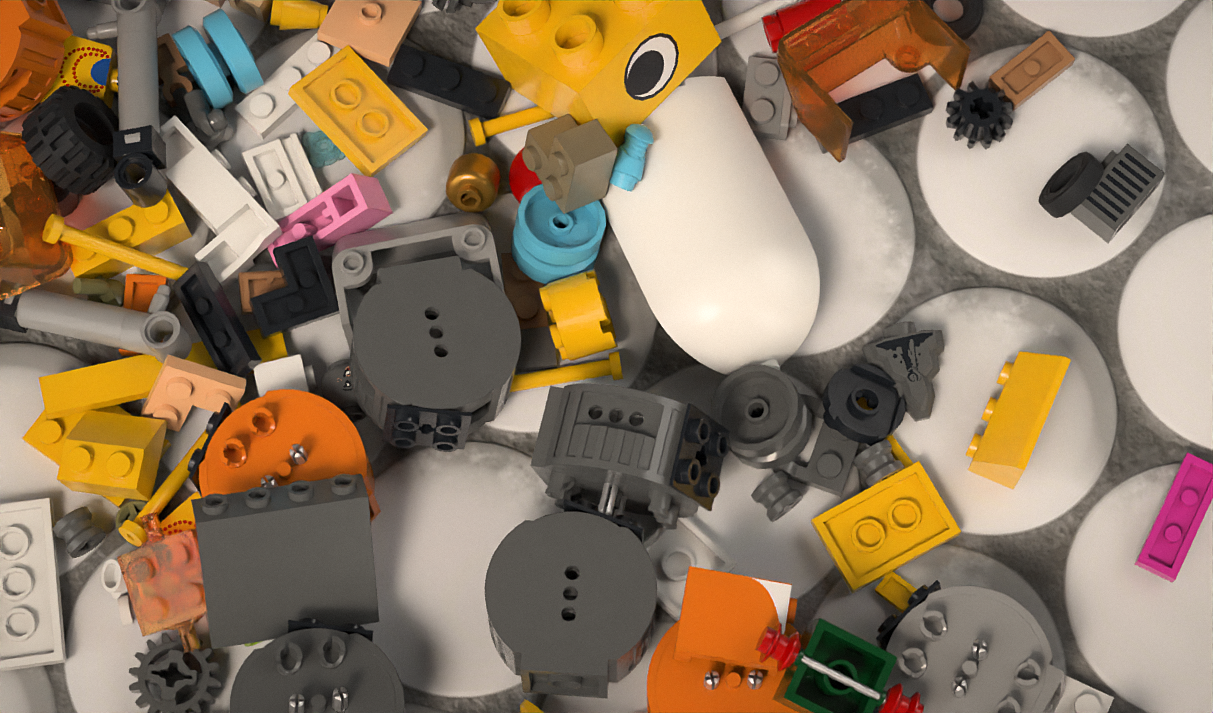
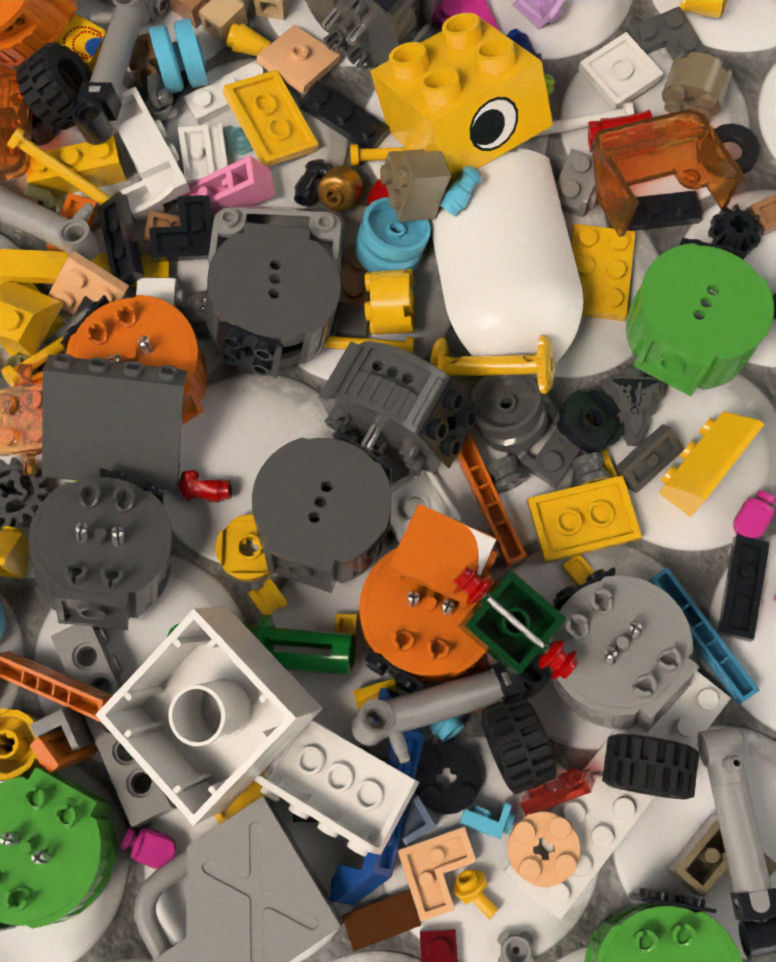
camera: 15 degrees right, 0 degrees up
none -> red arm [178,470,232,503]
none -> yellow plate [215,514,274,582]
none -> black arm [294,159,333,206]
none -> yellow hose [430,335,555,394]
none -> orange piece [456,432,527,568]
none -> yellow plate [571,224,636,321]
none -> dark grey plate [616,424,682,493]
none -> bright green piece [626,238,774,396]
none -> dark azure piece [648,567,760,705]
none -> black plate [717,535,770,642]
none -> dark pink arm [733,490,776,539]

